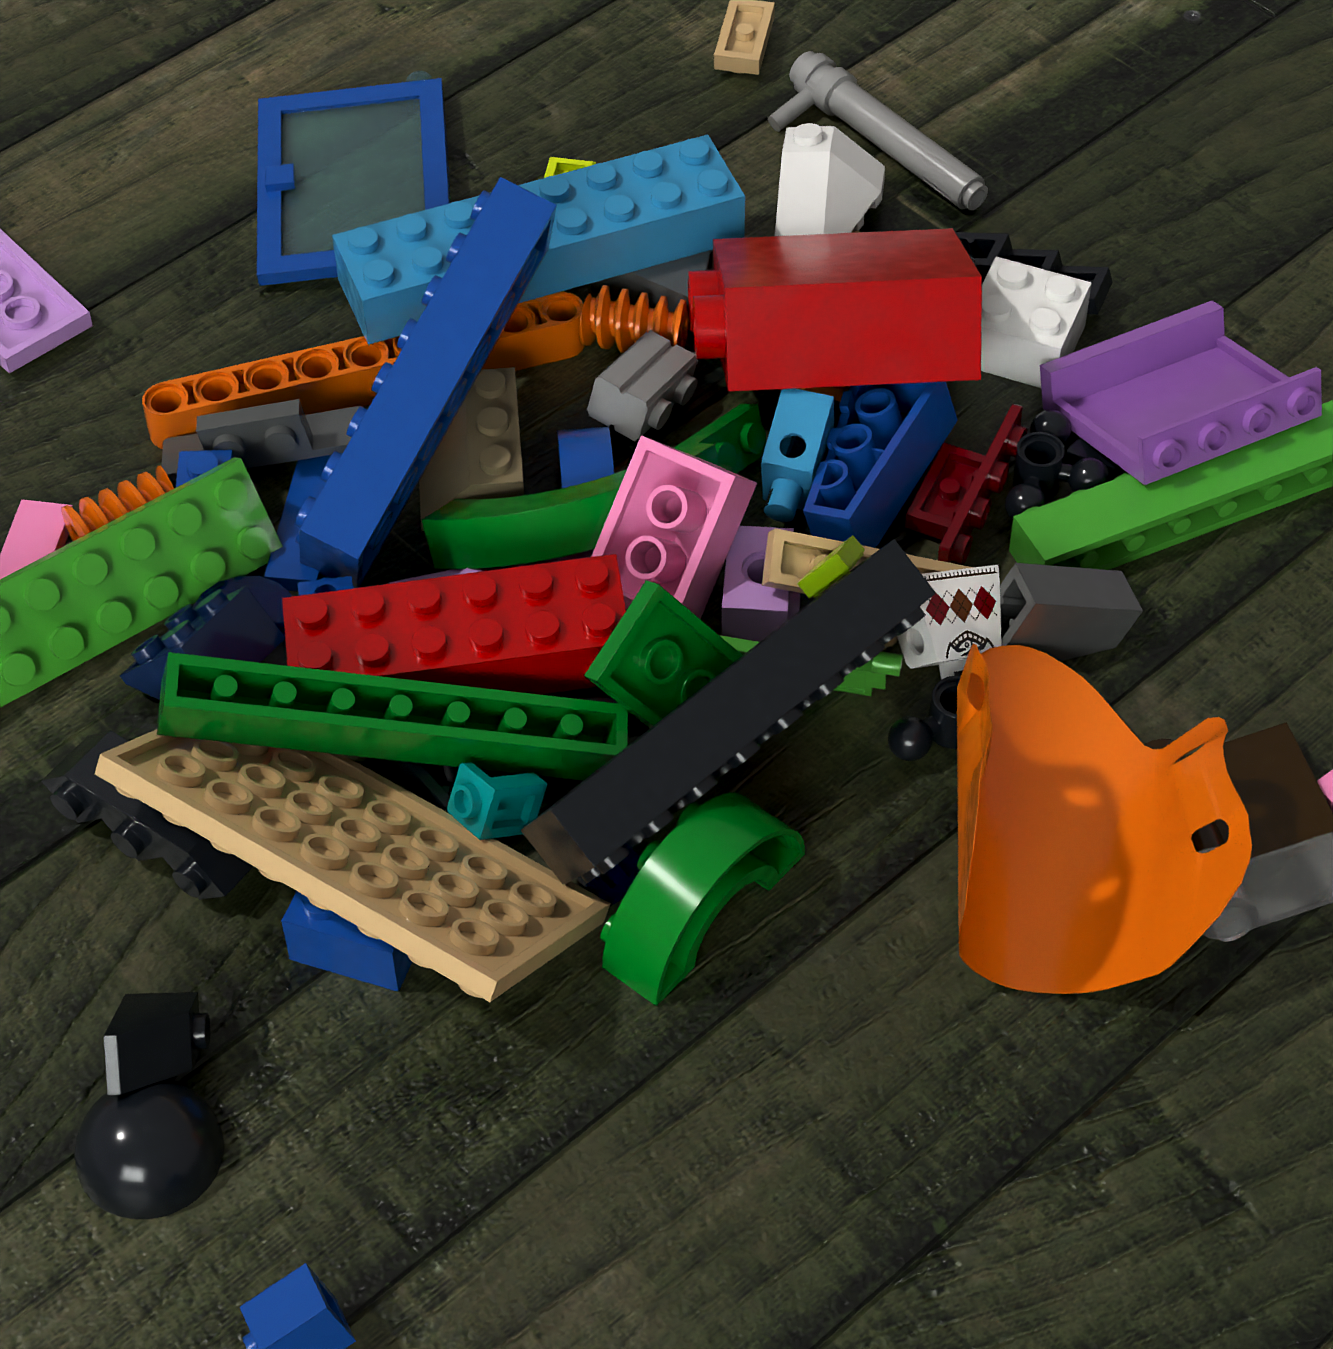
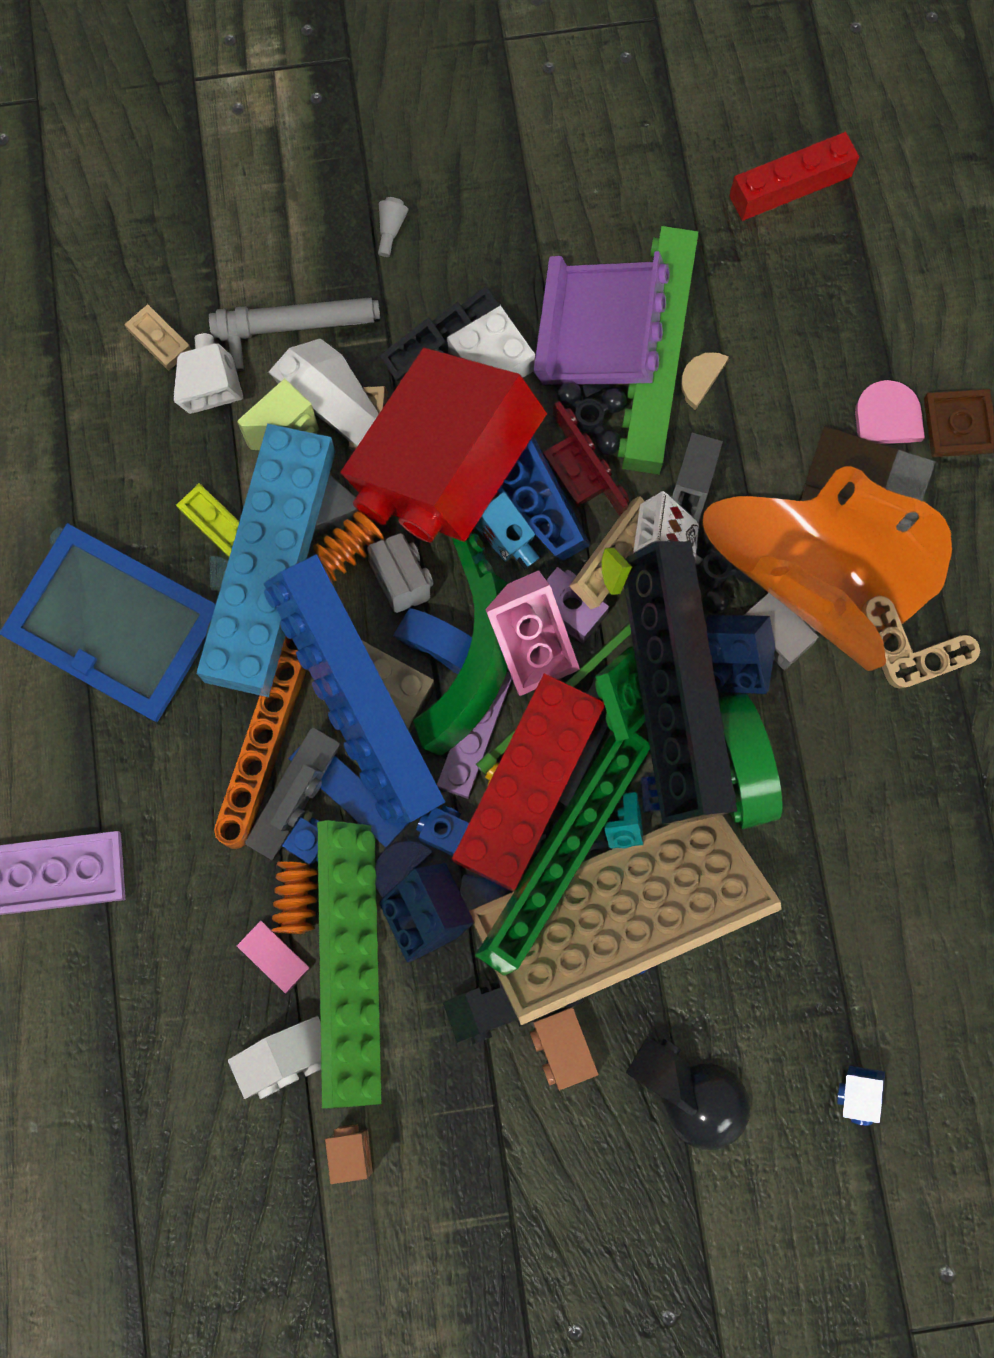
camera: 55 degrees left, 25 degrees up
none -> white torso [174,333,243,414]
none -> yellowish green slope [237,378,319,450]
none -> light grey cone [378,197,409,257]
none -> nougat brick [529,1007,599,1091]
none -> tan tile [681,353,729,410]
none -> dark blue slope [705,615,775,694]
none -> light grey brick [744,593,819,671]
none -> tan beam [862,596,980,689]

